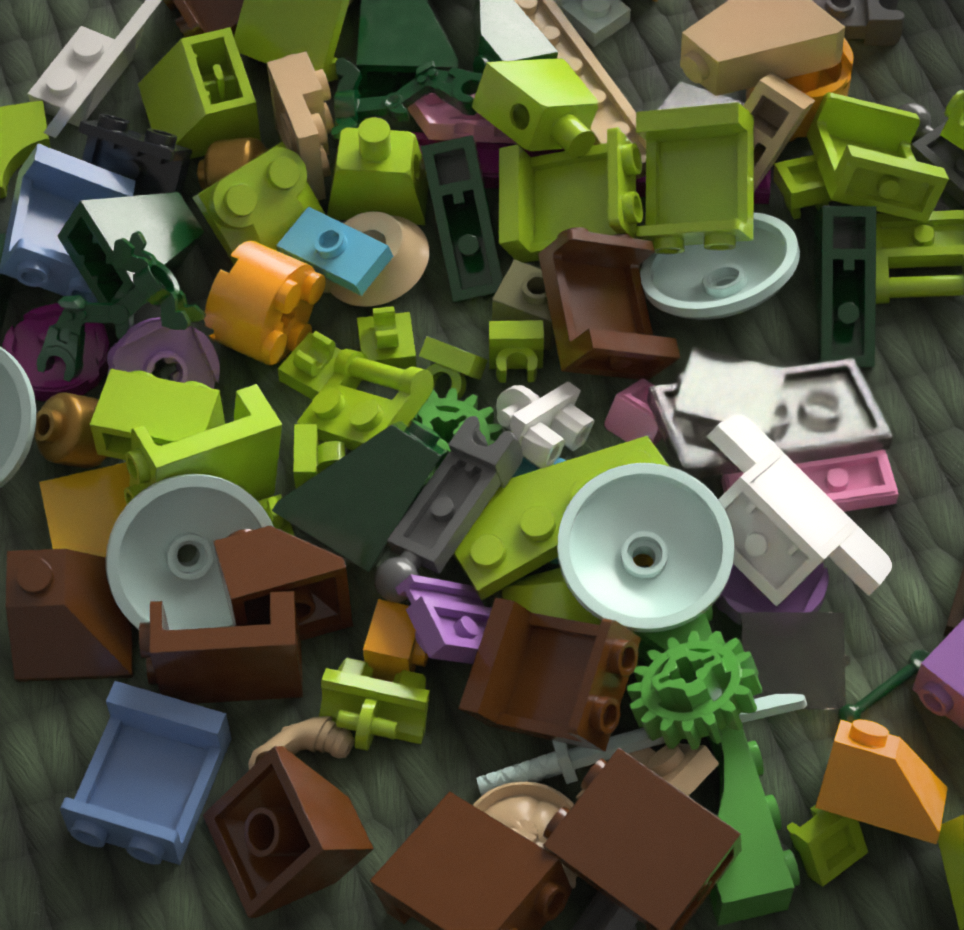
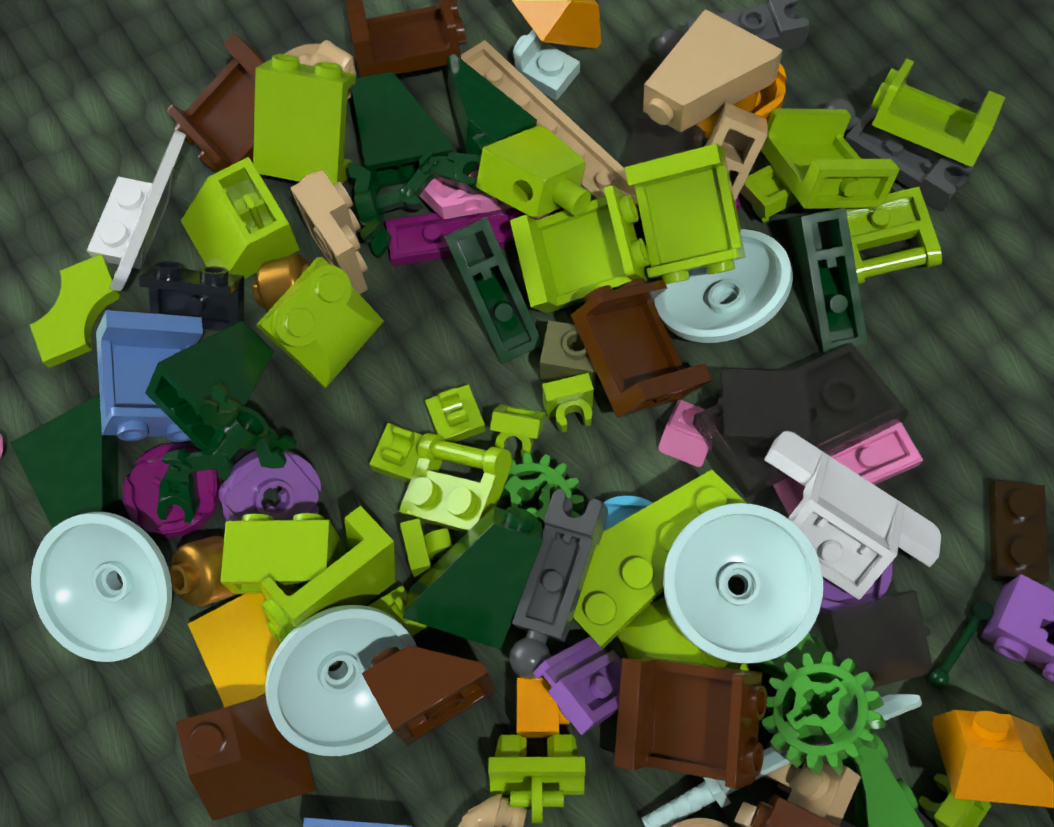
camera: 10 degrees left, 10 degrees up
reddish brown panel [139,591,303,704] -> none
light orange brick [204,241,326,365] -> none
medium azure plate [276,207,394,296] -> none
tan piece [323,212,429,307] -> none
lime torso [327,117,429,225] -> none
white hips [496,382,594,469] -> none

